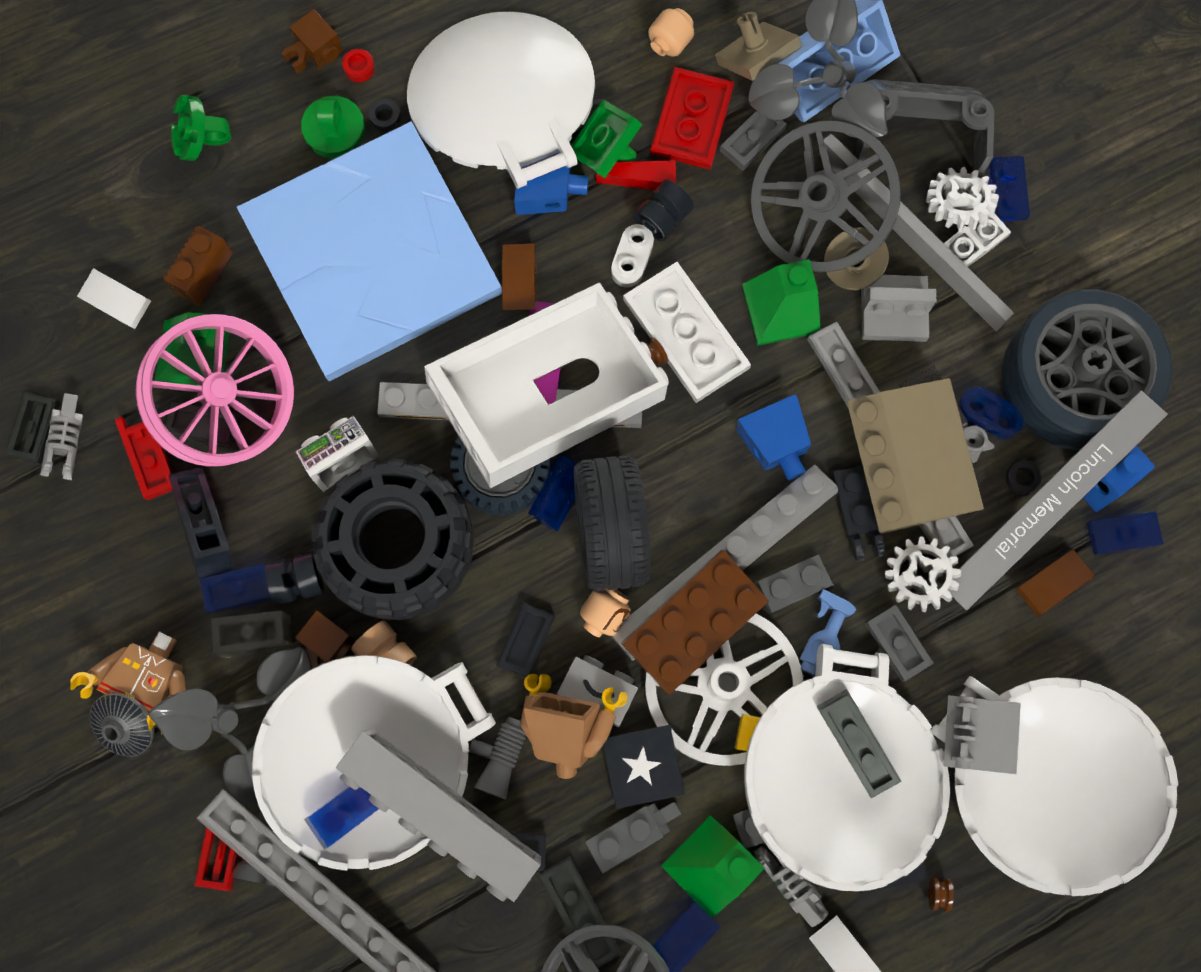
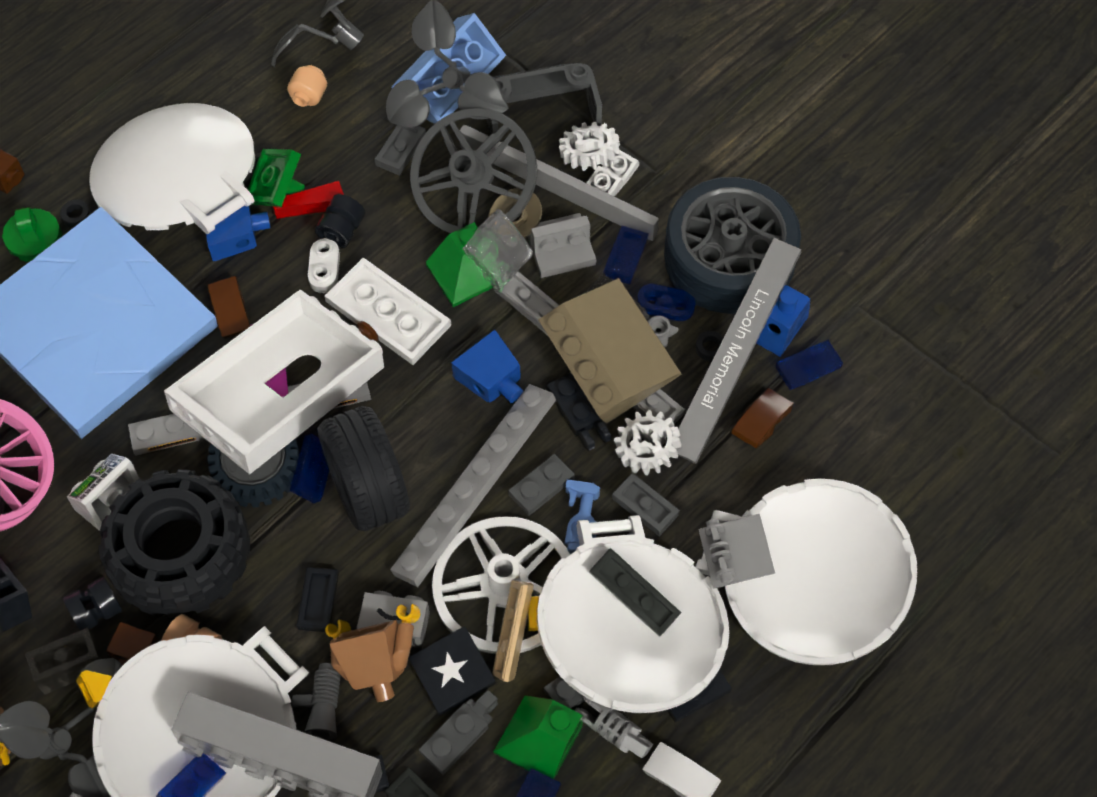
camera: 15 degrees left, 15 degrees down
clear blue plate [200,563,272,614] -> none
red tile [342,49,375,82] -> none
light nougat head [580,589,631,638] -> none
reddish brown plate [621,550,769,695] -> none
red tile [650,67,735,170] -> none
dark tan tile [715,12,802,81] -> none
reddish brown bush [928,878,954,912] -> none
clear blue plate [989,156,1030,221] -> none
none -> yellow slope [76,670,112,709]
none -> clear slope [462,209,533,293]
none -> tan slope [492,580,534,682]
none -> clear blue plate [603,226,649,285]

